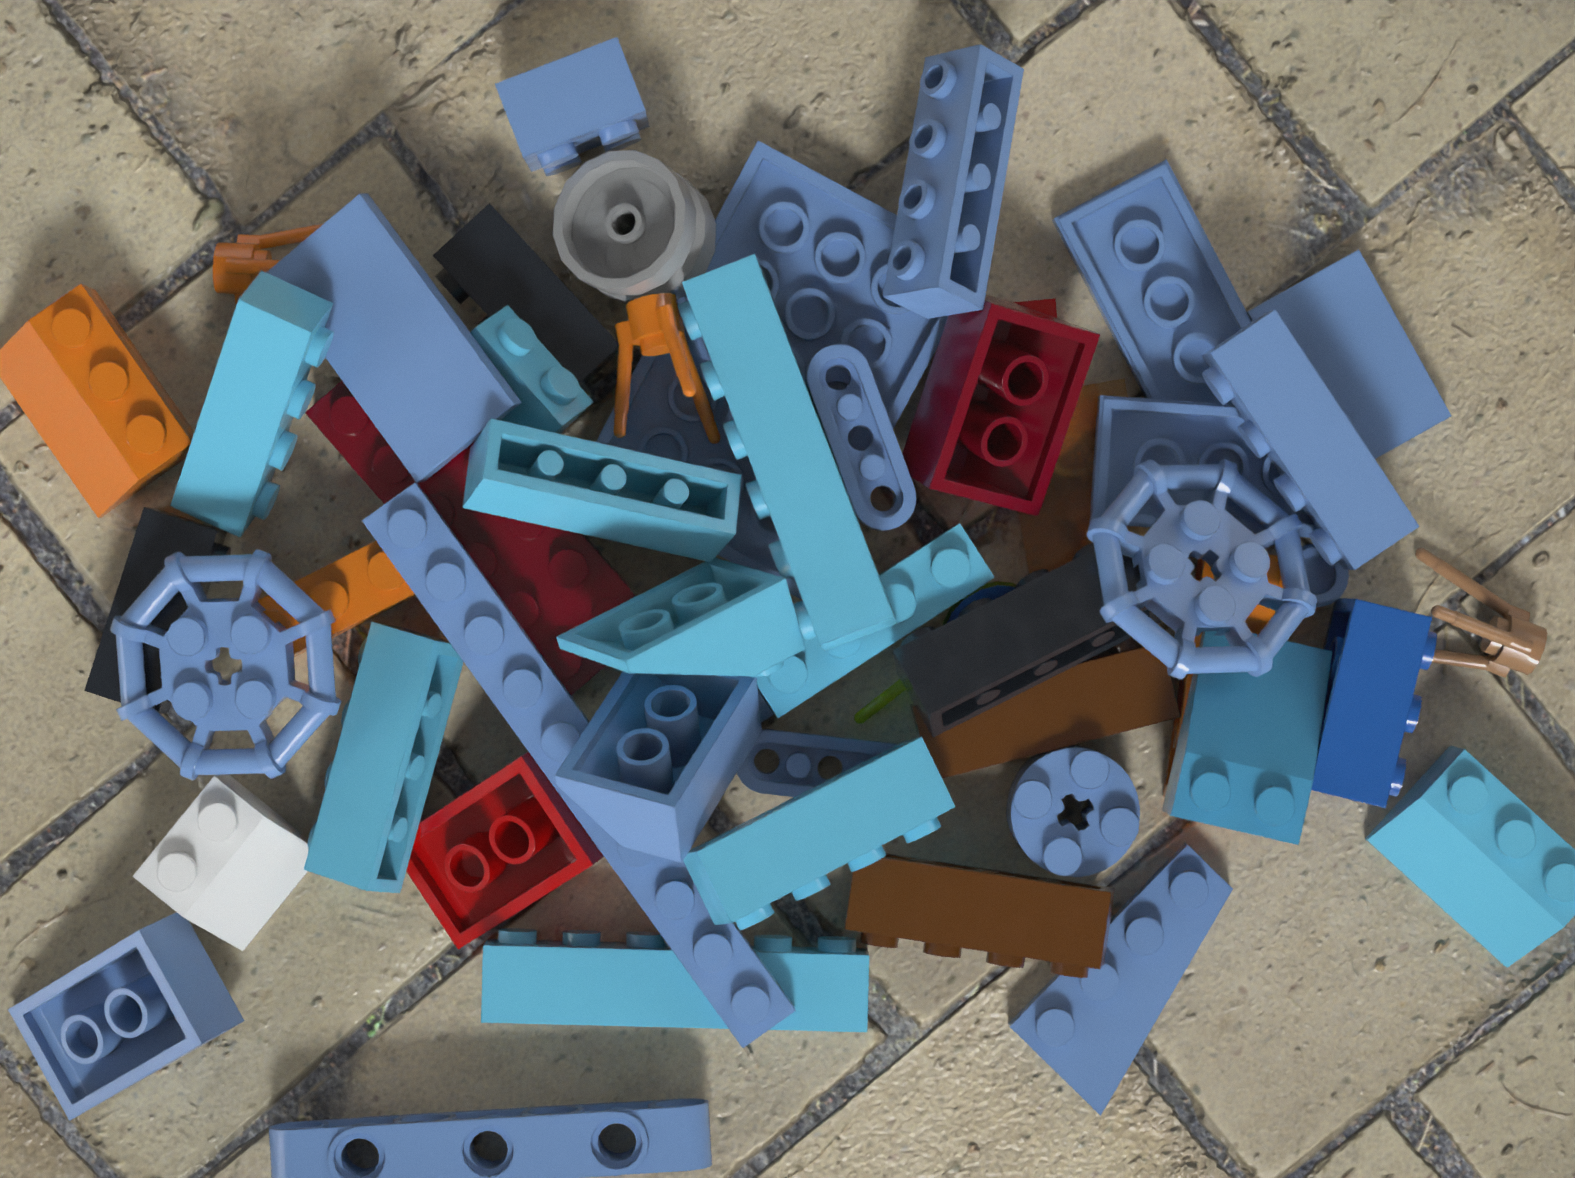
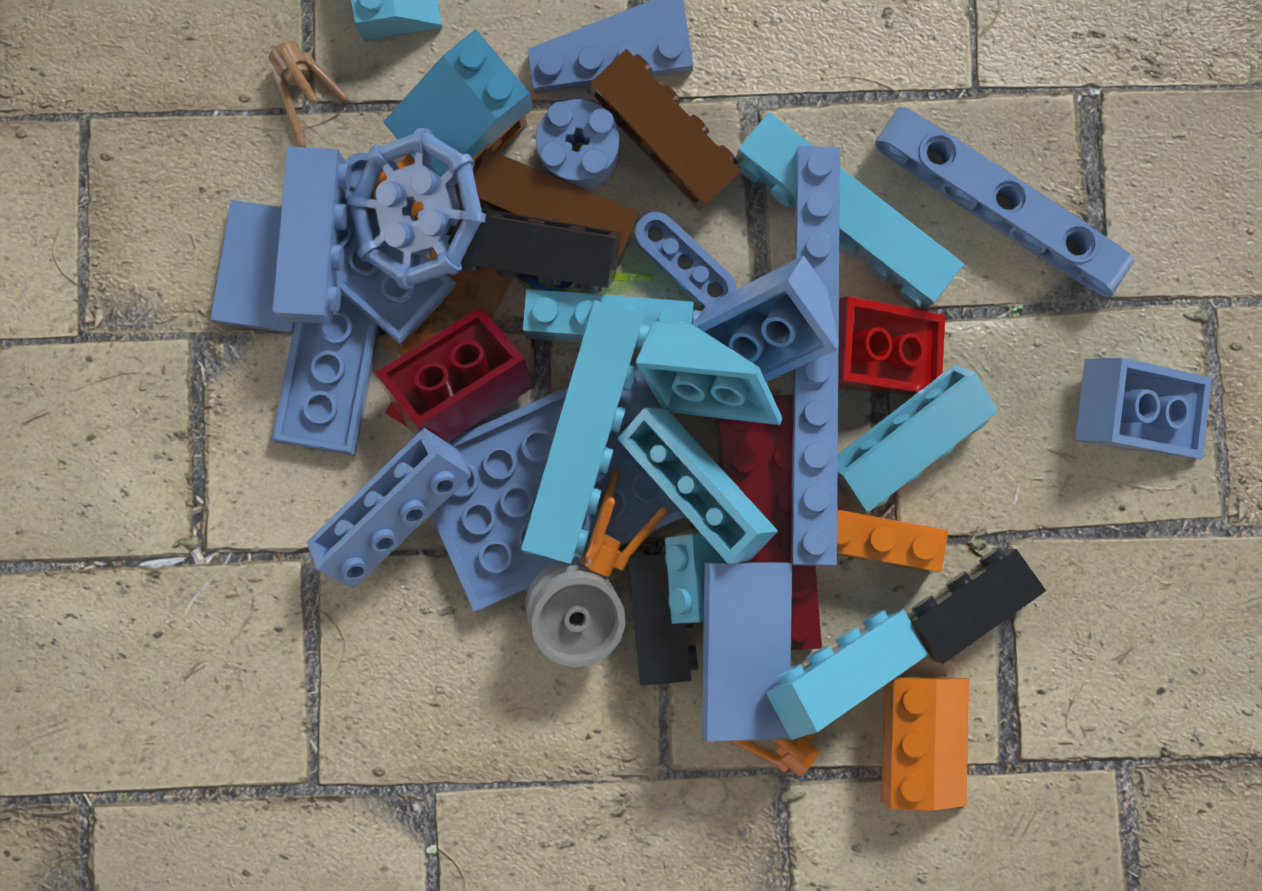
camera: 150 degrees left, 5 degrees down
medium blue plate [110,549,341,780] -> none
white slope [133,774,308,951] -> none
medium blue brick [495,37,650,176] -> none
medium azure brick [683,737,956,930] -> none
medium blue plate [805,344,916,531] -> none
blue brick [1311,598,1437,808] -> none

